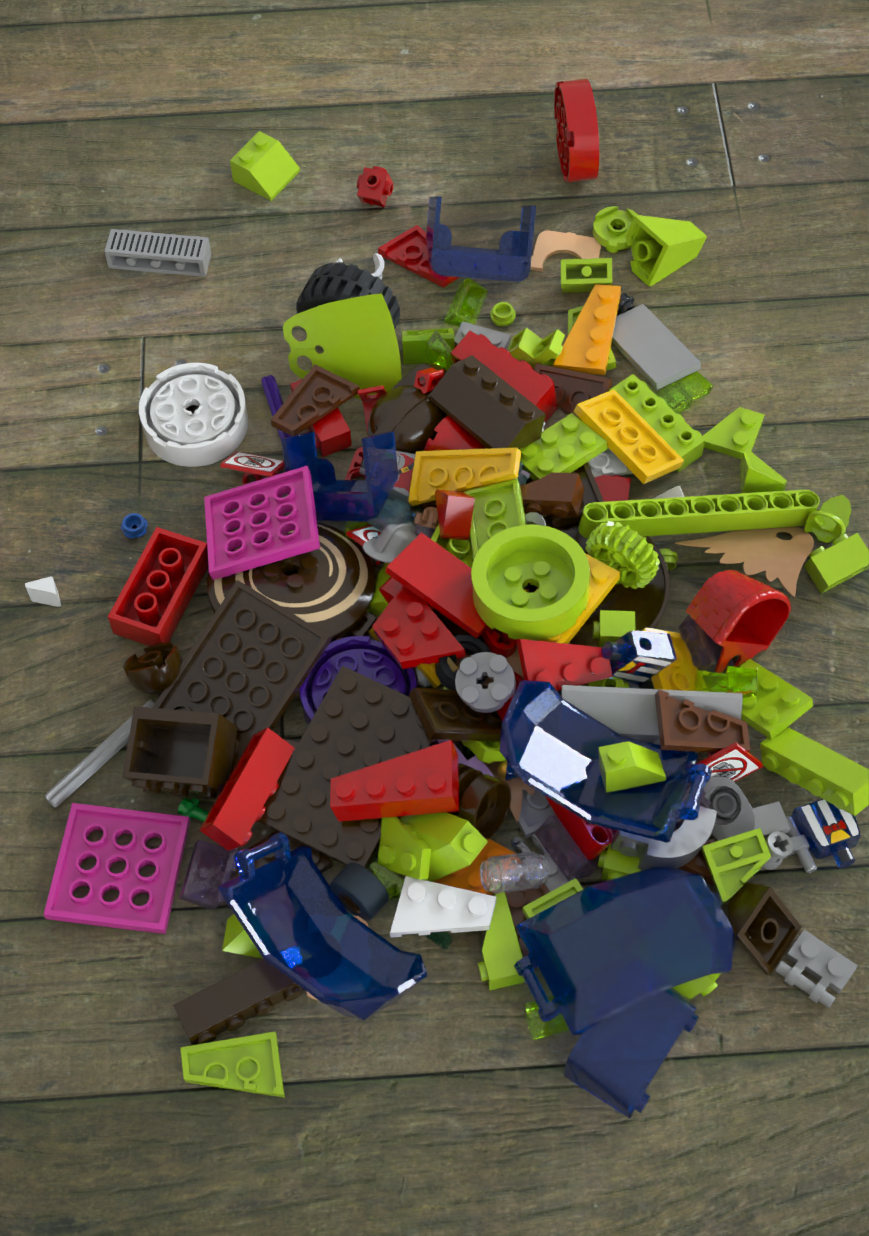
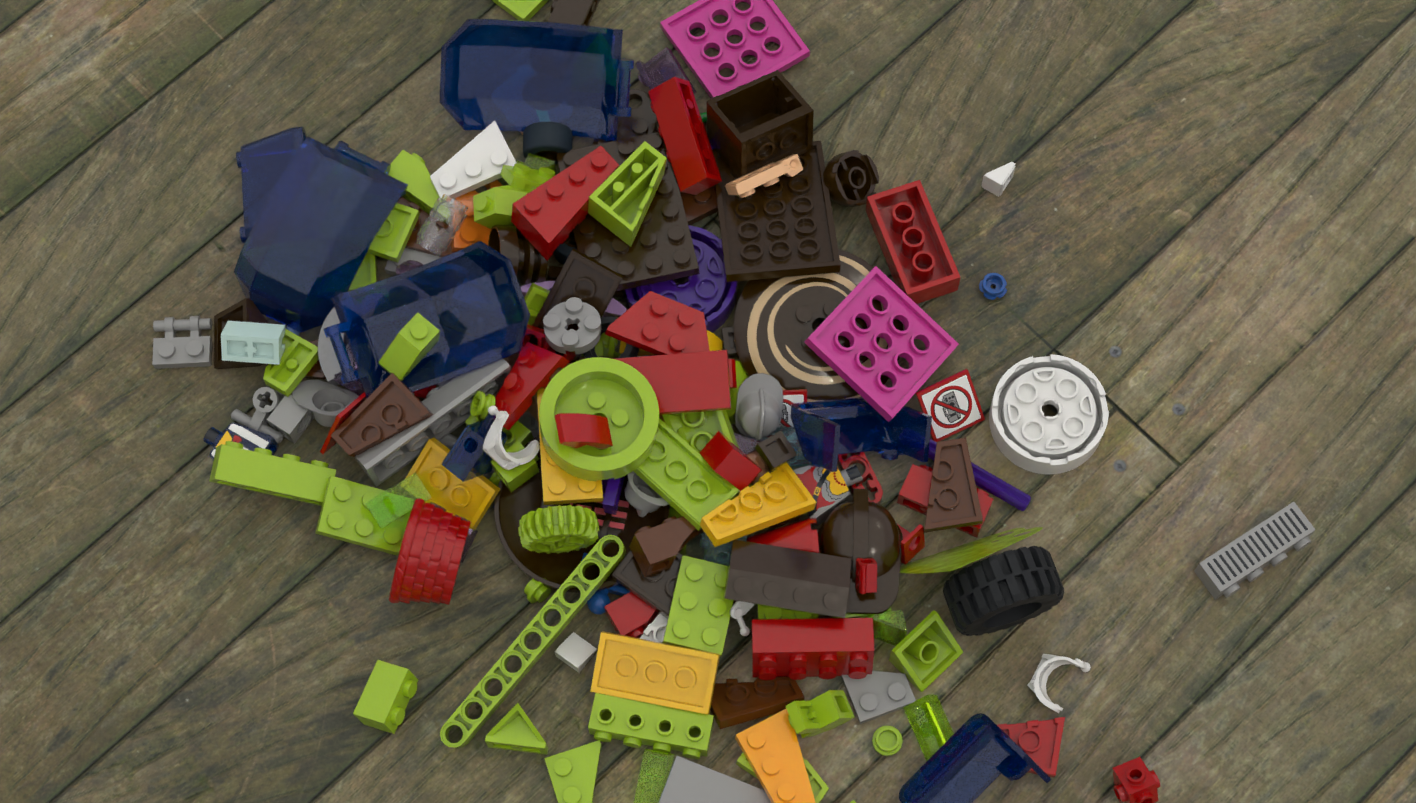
camera: 140 degrees right, 10 degrees up
light grey axle [45,700,155,808] -> none
lime slope [230,131,300,201] -> none
medium nougat piece [674,526,814,597] -> none
lime piece [804,495,851,543] -> none
none -> light aqua hinge [221,321,285,365]
none -> lime bush [470,391,495,419]
none -> white helmet [482,405,540,470]
none -> red slope [555,413,613,449]
none -> lime wedge [588,141,666,247]
none -> light nougat hinge [725,154,803,198]
none -> dark brown tile [755,431,797,471]

